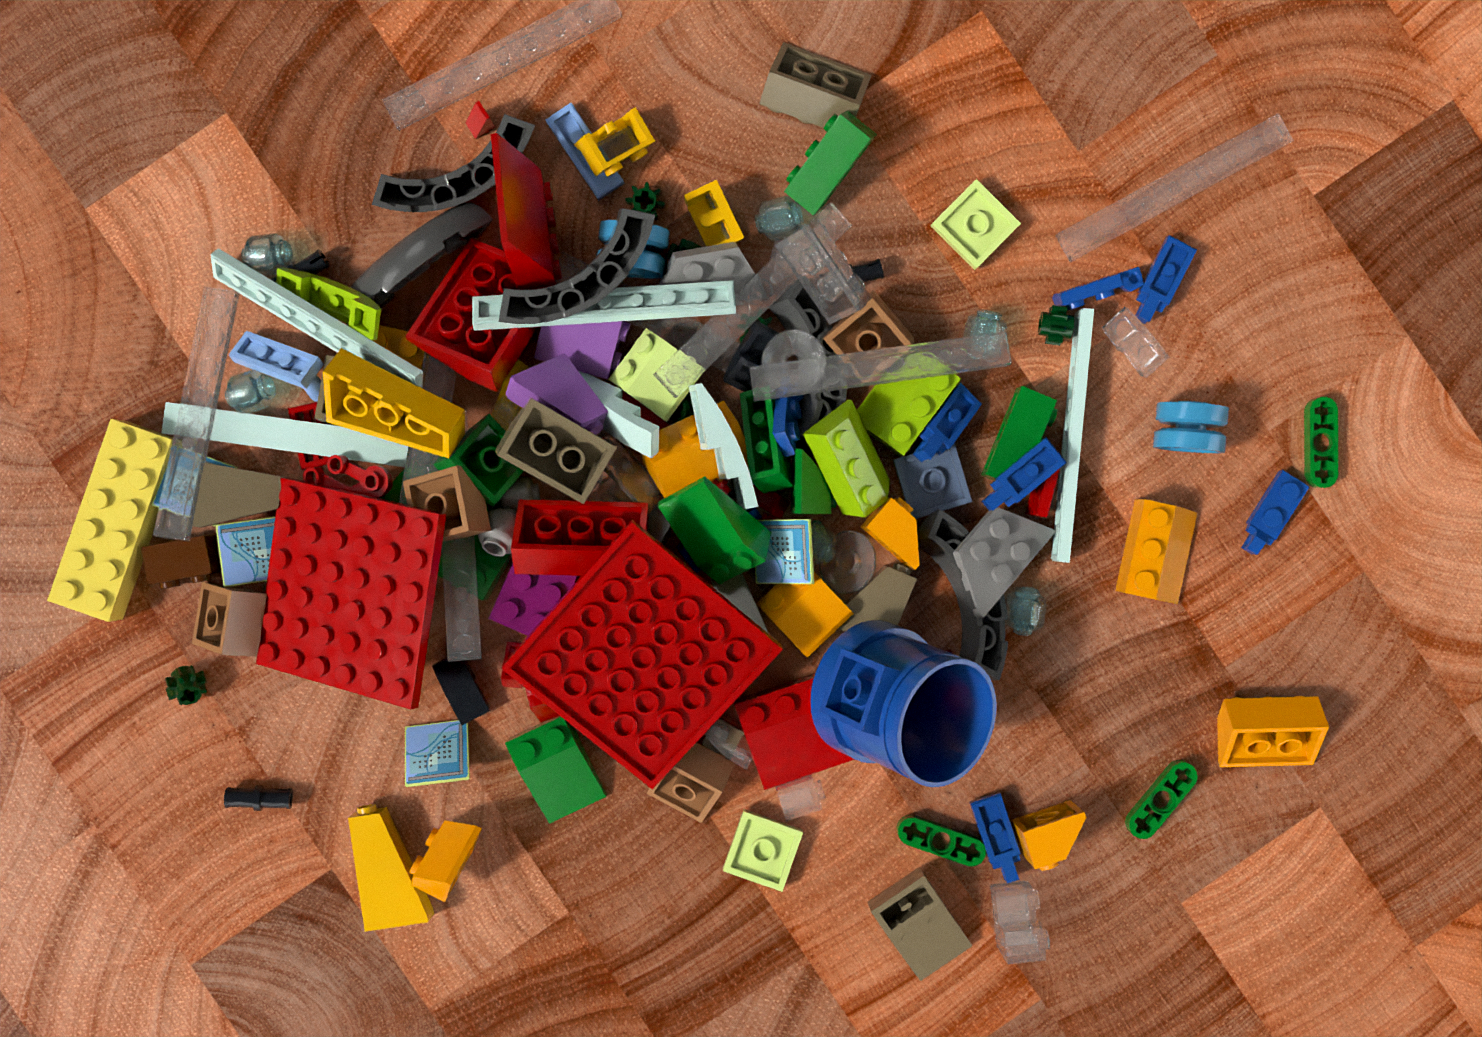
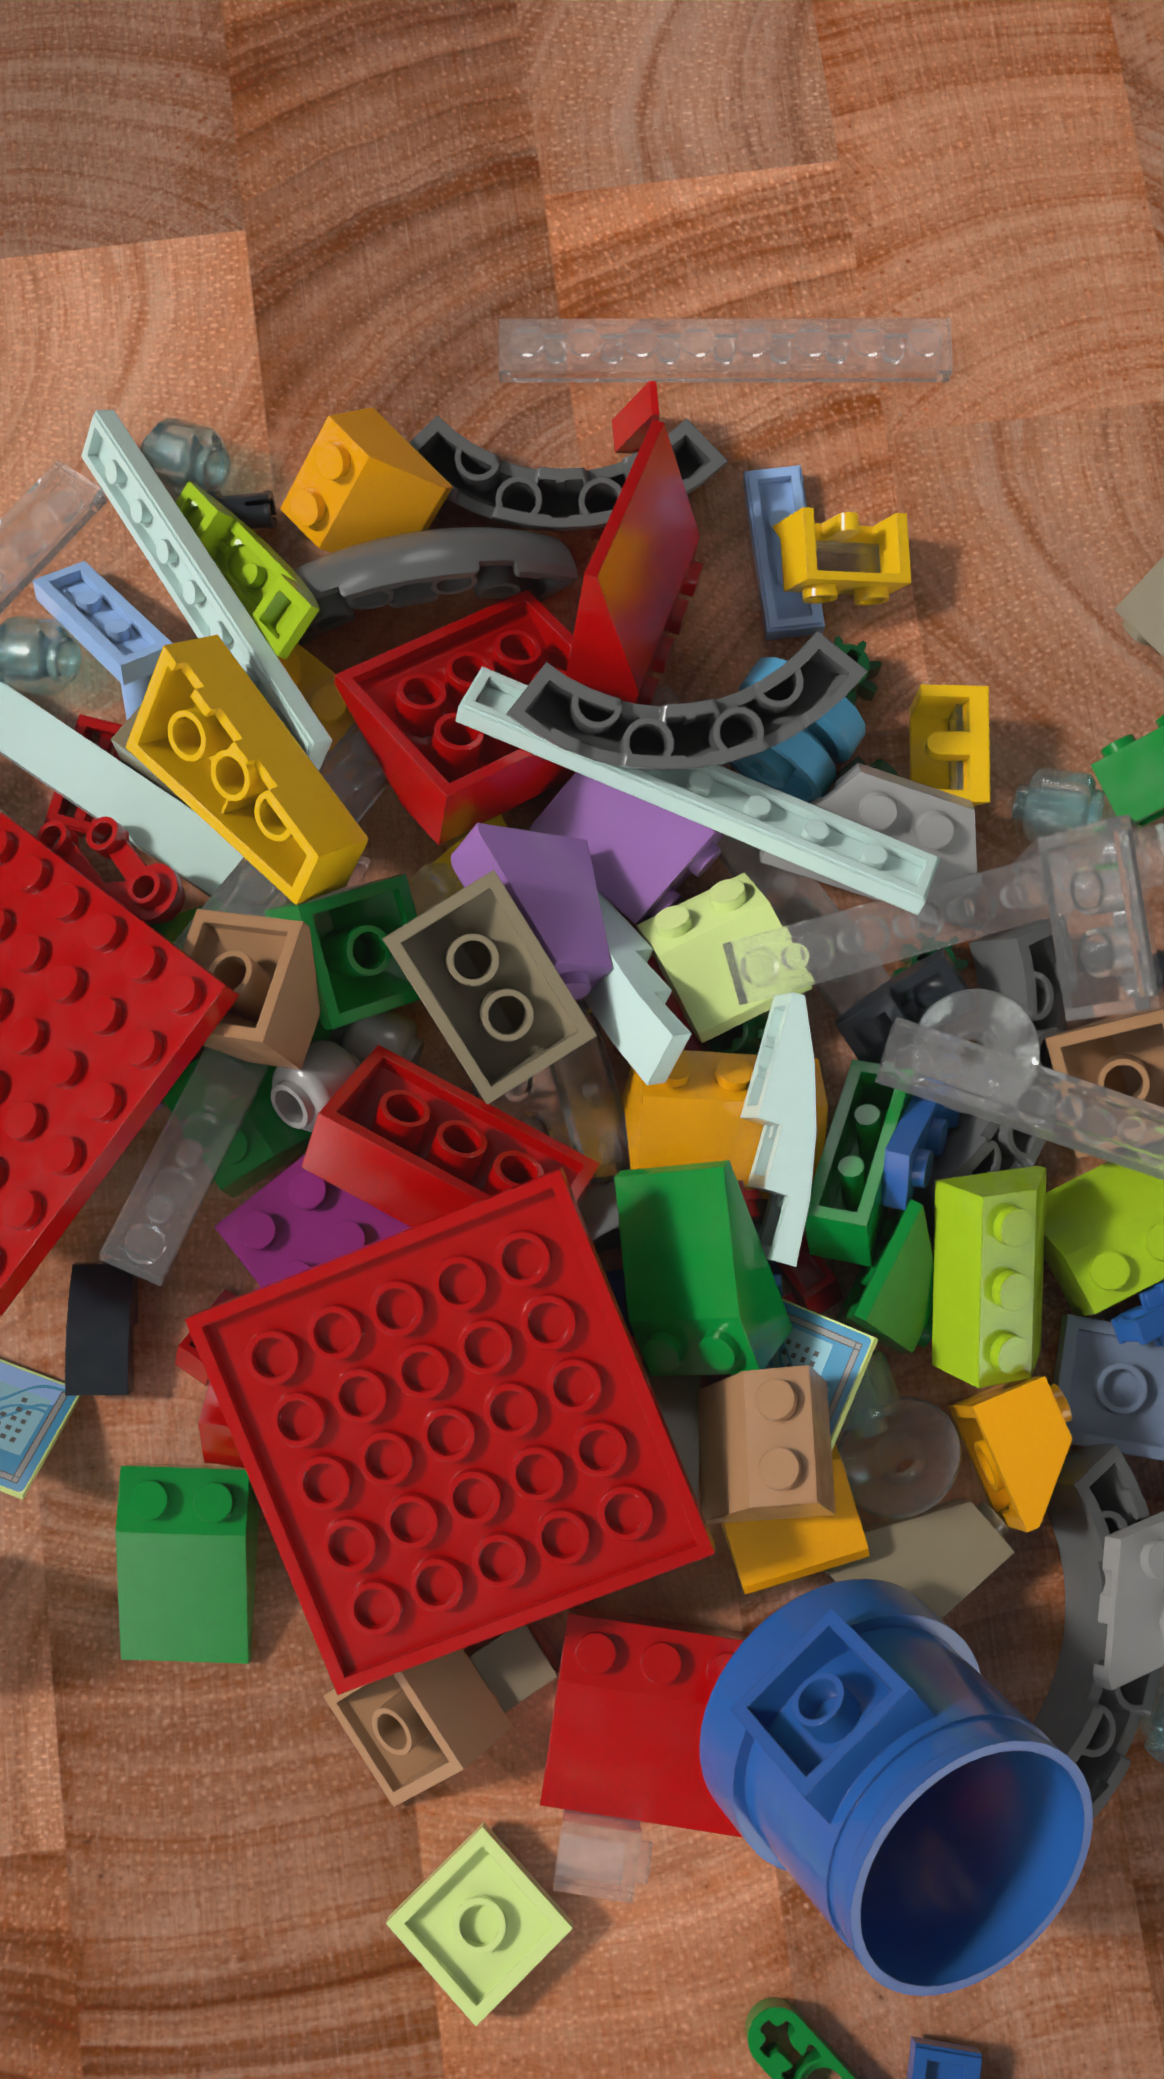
camera: 25 degrees right, 10 degrees down
clear slope [704,721,752,770] -> none
none -> light orange slope [280,407,453,553]
none -> medium nougat slope [697,1365,836,1524]

